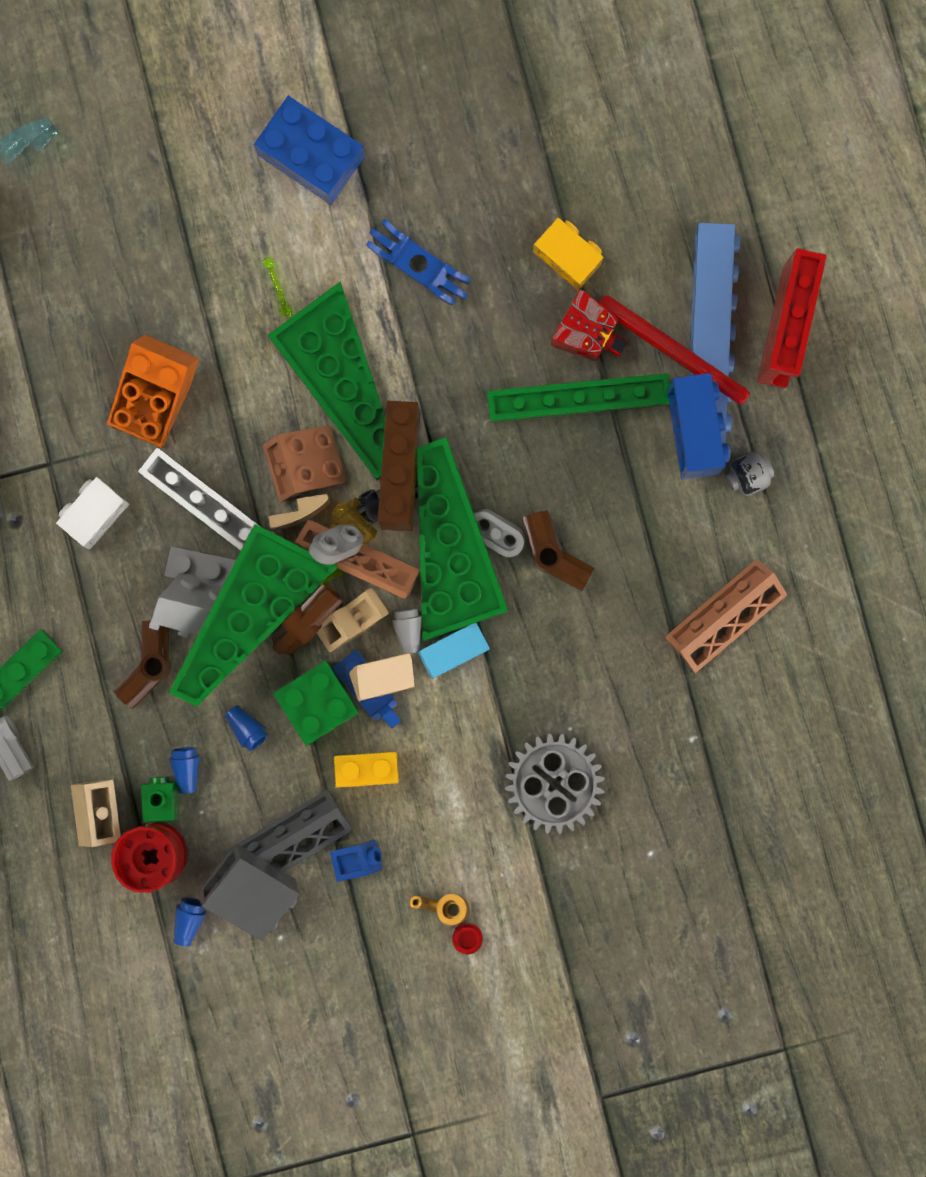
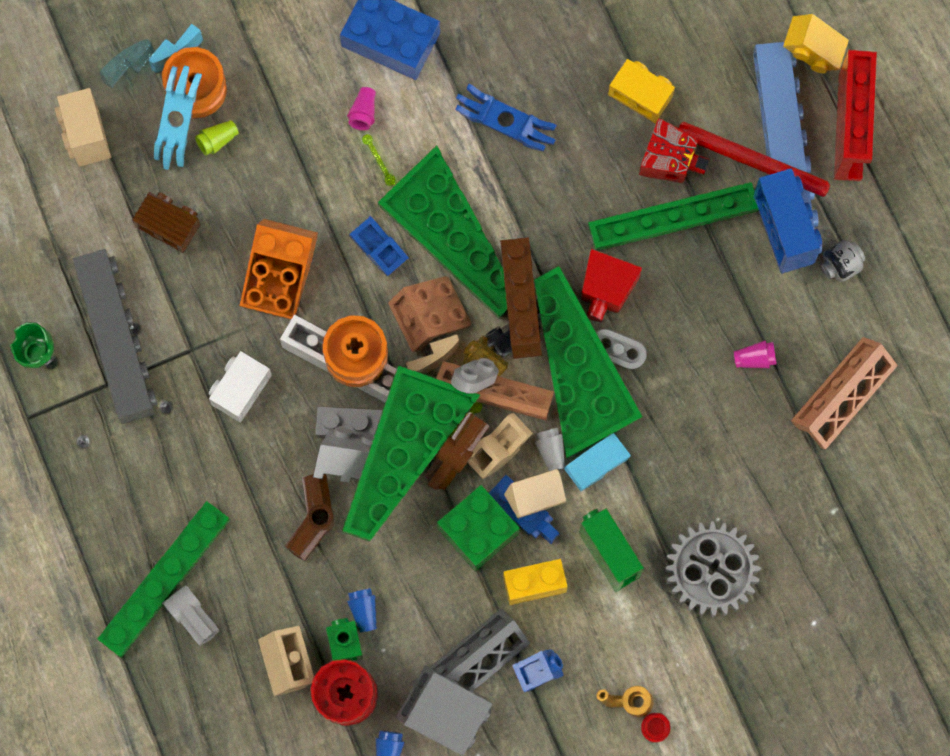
camera: 10 degrees left, 10 degrees down
blue cone [224,705,268,751] -> none
reddish brown piece [522,510,594,591] -> none
none -> reddish brown brick [132,192,201,253]
none -> medium azure slope [149,24,203,73]
none -> medium azure piece [154,66,202,170]
none -> orange wheel [162,47,227,118]
none -> lime cone [195,120,239,156]
none -> orange wheel [323,315,388,387]
none -> dark pink cone [347,87,376,131]
none -> blue slope [349,216,409,276]
none -> green brick [579,508,644,593]
none -> red torso [581,249,642,322]
none -> dark pink cone [734,340,777,368]
none -> yellow brick [783,14,849,73]

